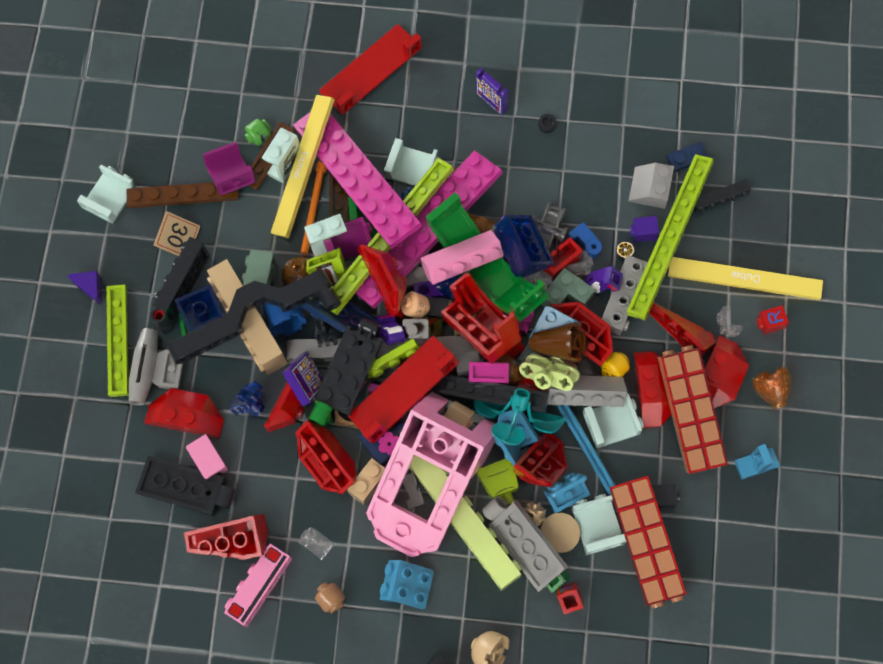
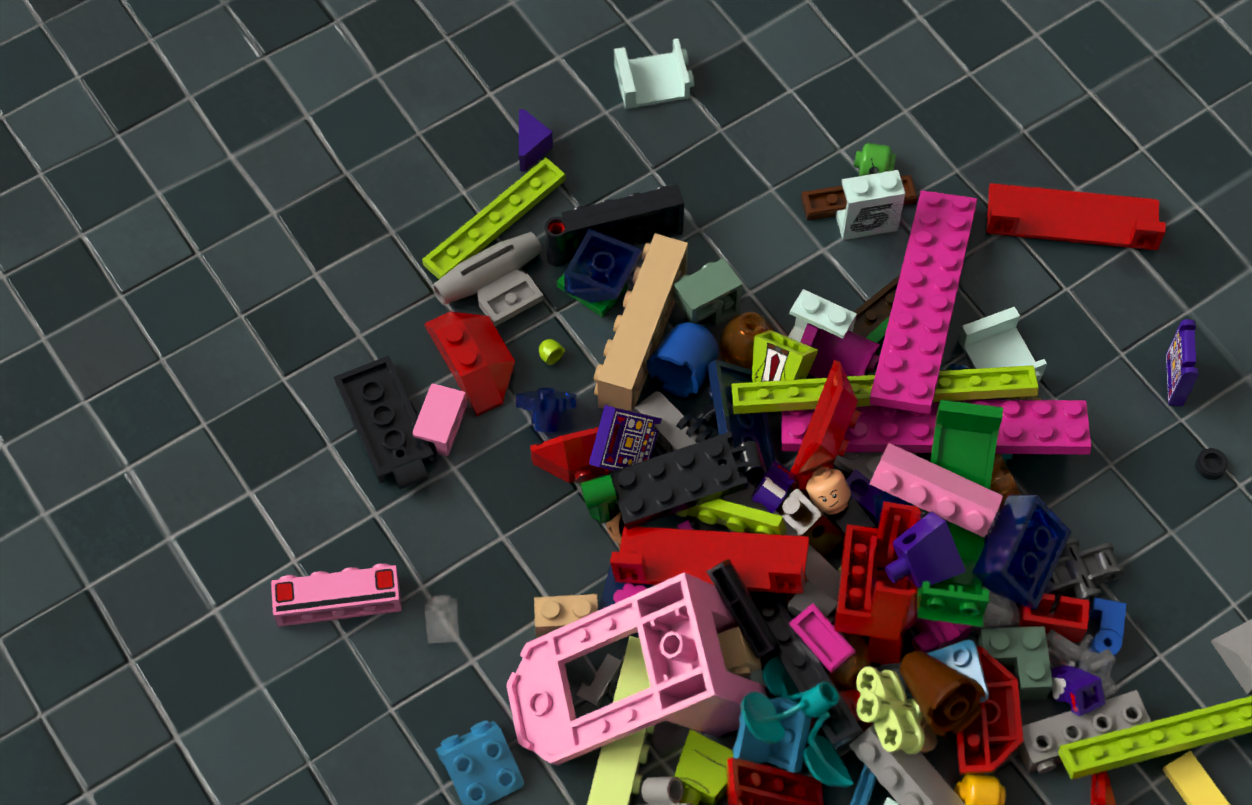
camera: 45 degrees right, 10 degrees down
reddish brown plate [126,182,239,208] -> none
tan piece [153,211,200,256] -> none
black beam [167,269,341,365] -> none
red wedge [184,514,268,560] -> none
magenta panel [202,141,255,196] -> none
light yellow tile [271,95,334,238] -> none
red wedge [295,420,356,494] -> none
orange bar [300,159,327,255] -> none
medium nougat head [315,582,345,614] -> none
tile [615,241,635,261] -> none
dark purple brick [630,216,659,242] -> none
none -> lime hinge [539,339,564,365]
none -> black piece [706,559,780,658]
none -> dark purple torso [884,512,966,588]
none -> clear bracket [1079,649,1118,699]

